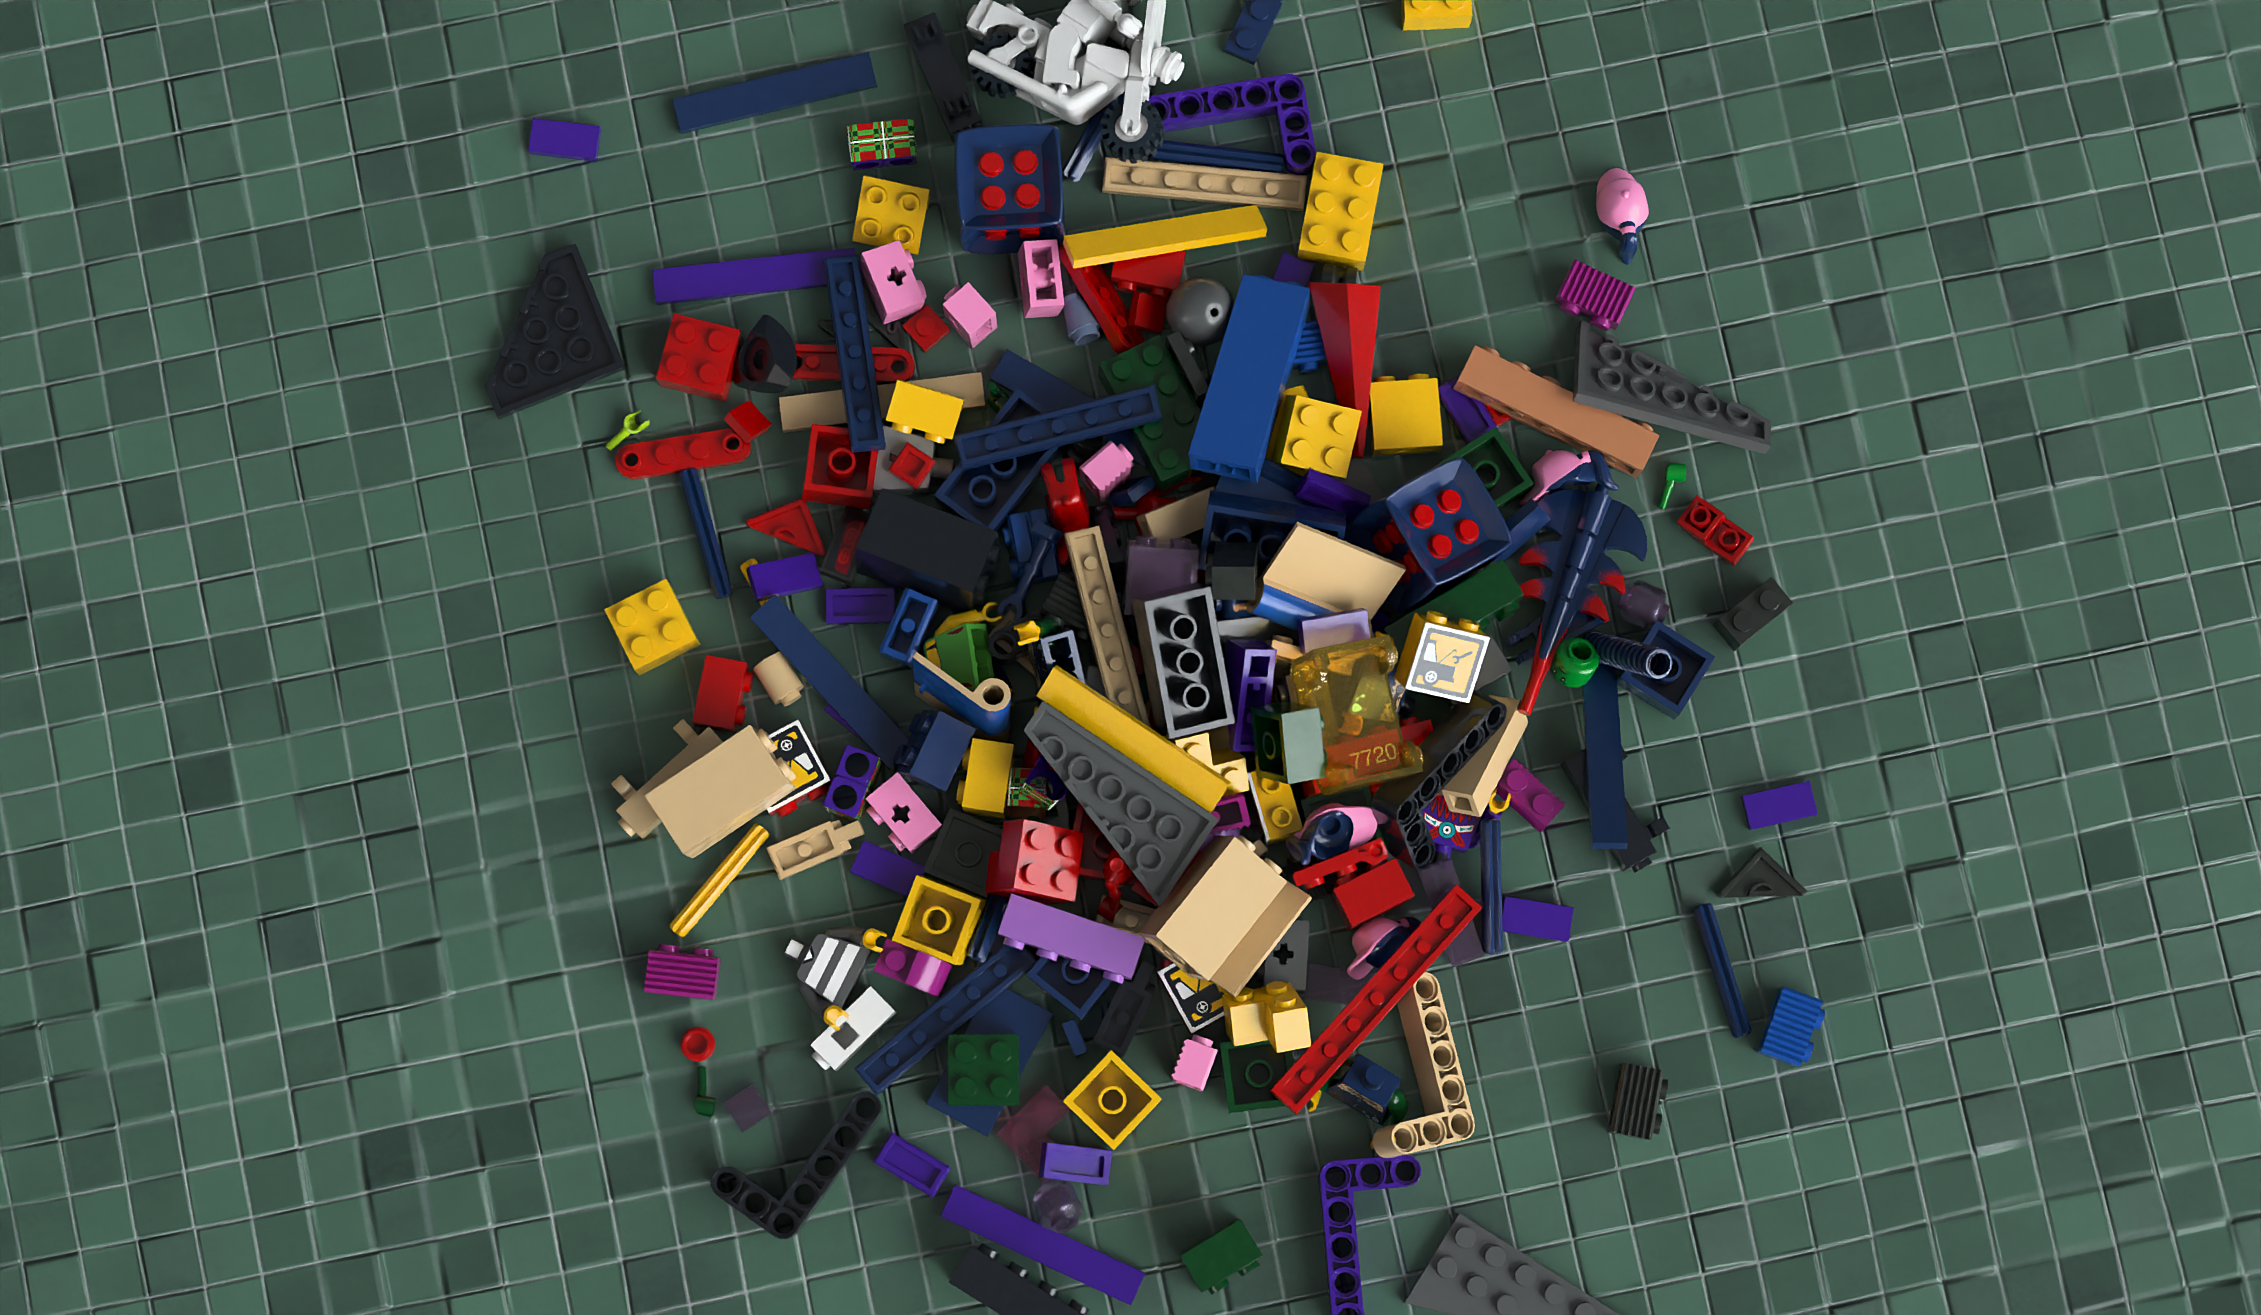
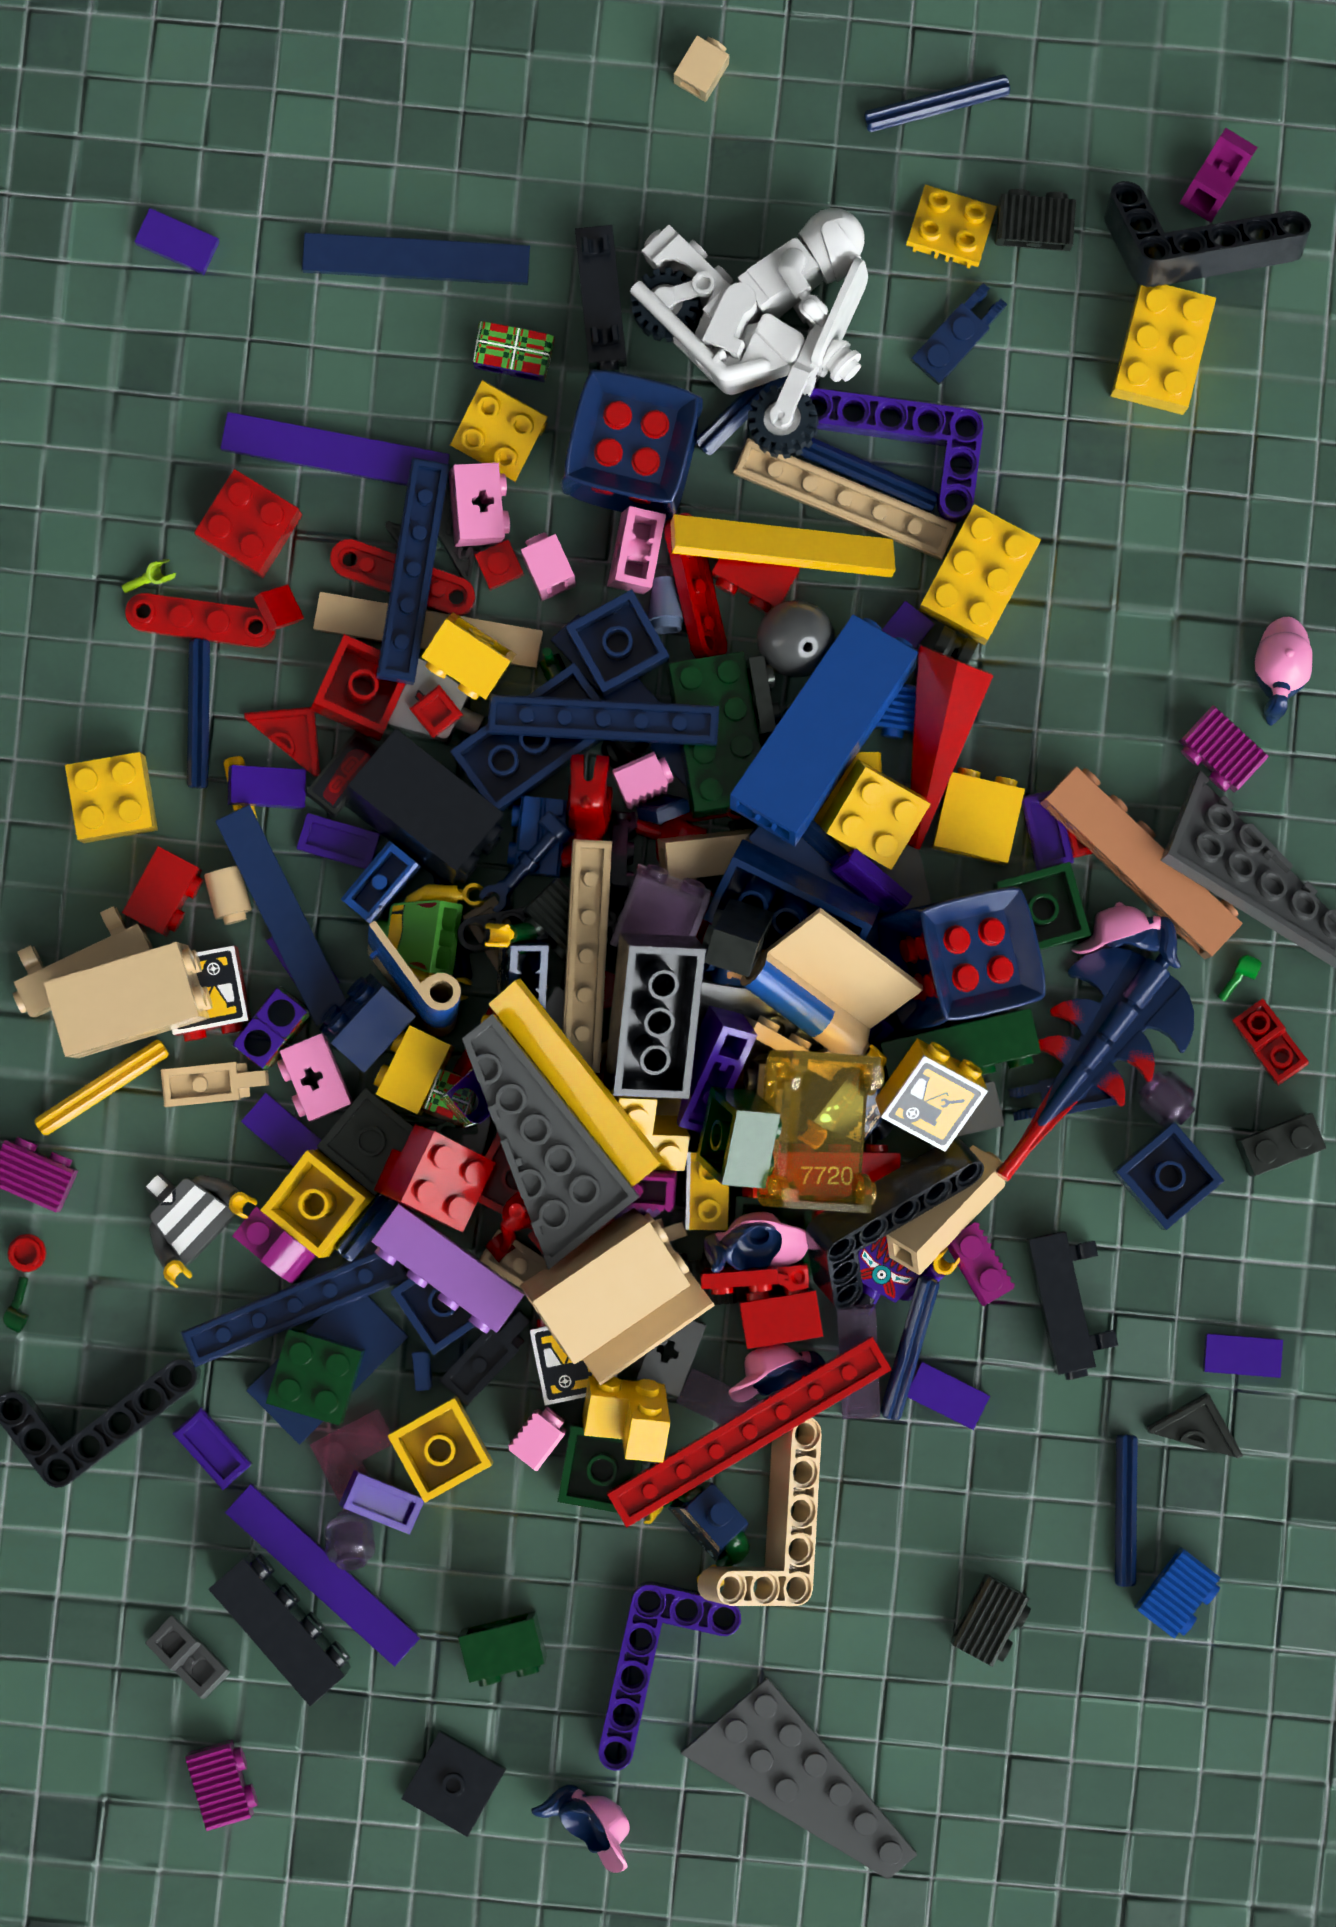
camera: 20 degrees right, 5 degrees up
black plate [485,244,626,419] -> none
clear purple tile [724,1084,772,1133] -> none
black hat [732,315,797,393] -> none
white brick [811,986,896,1071] -> none
red tile [1128,292,1167,334] -> none
tile [1297,608,1371,656] -> none
dark blue tile [1496,498,1551,562] -> none
green head [1550,637,1600,688] -> none
dark blue tile [1581,663,1628,849] -> none
dark blue piece [1583,630,1673,679] -> none
none -> dark blue brick [565,589,669,698]

